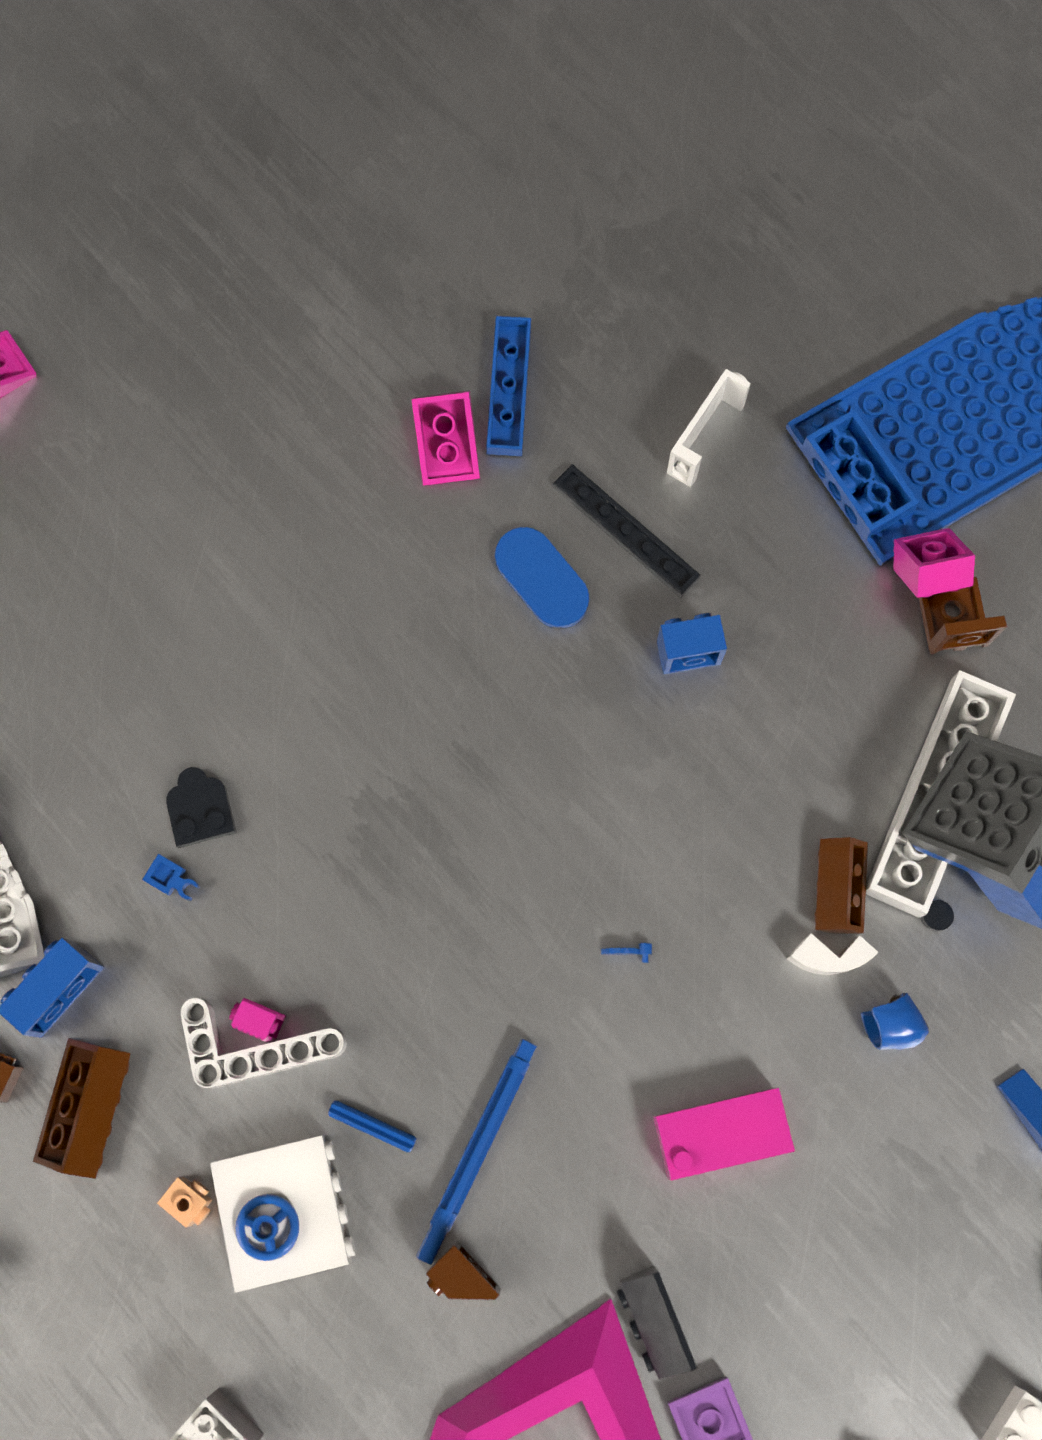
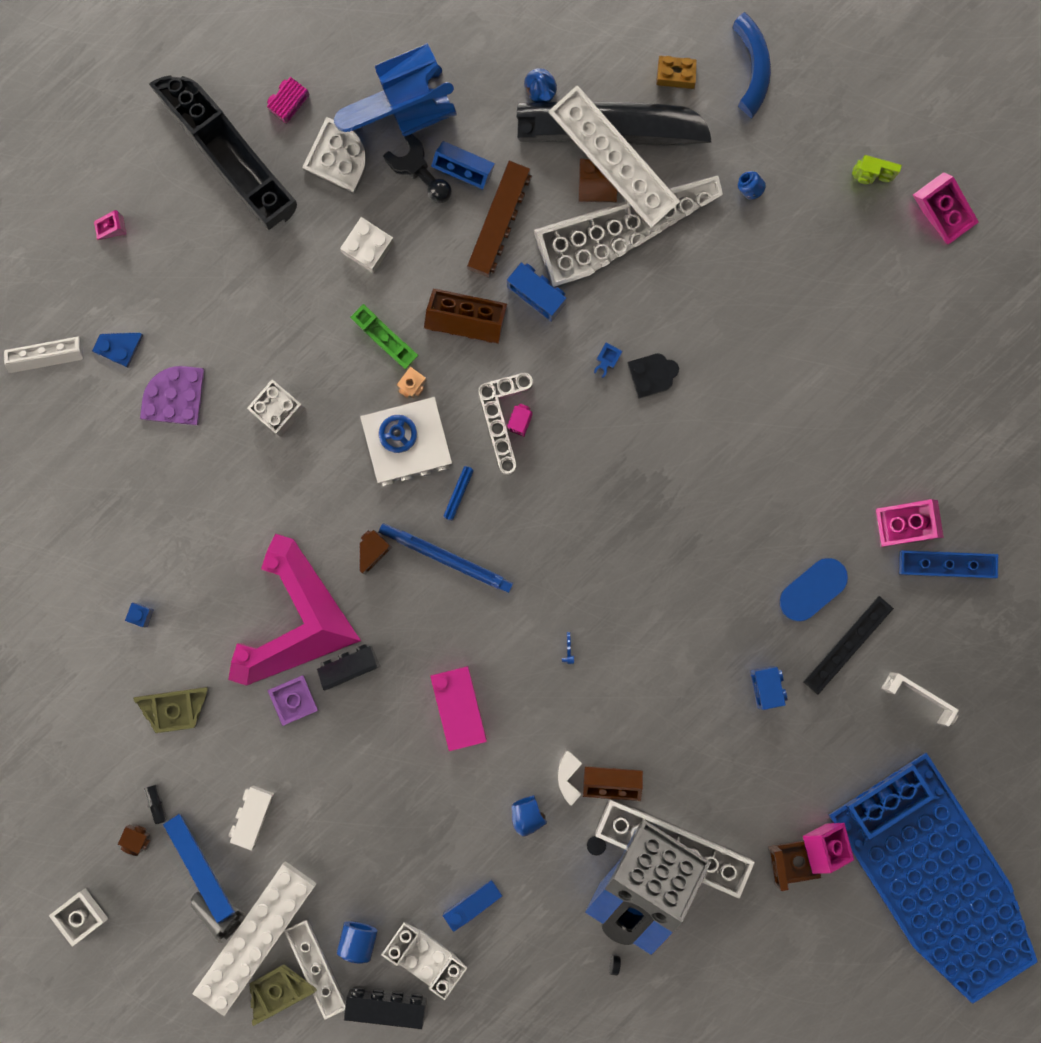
camera: 90 degrees right, 10 degrees up
none -> bright green slope [350,304,418,370]

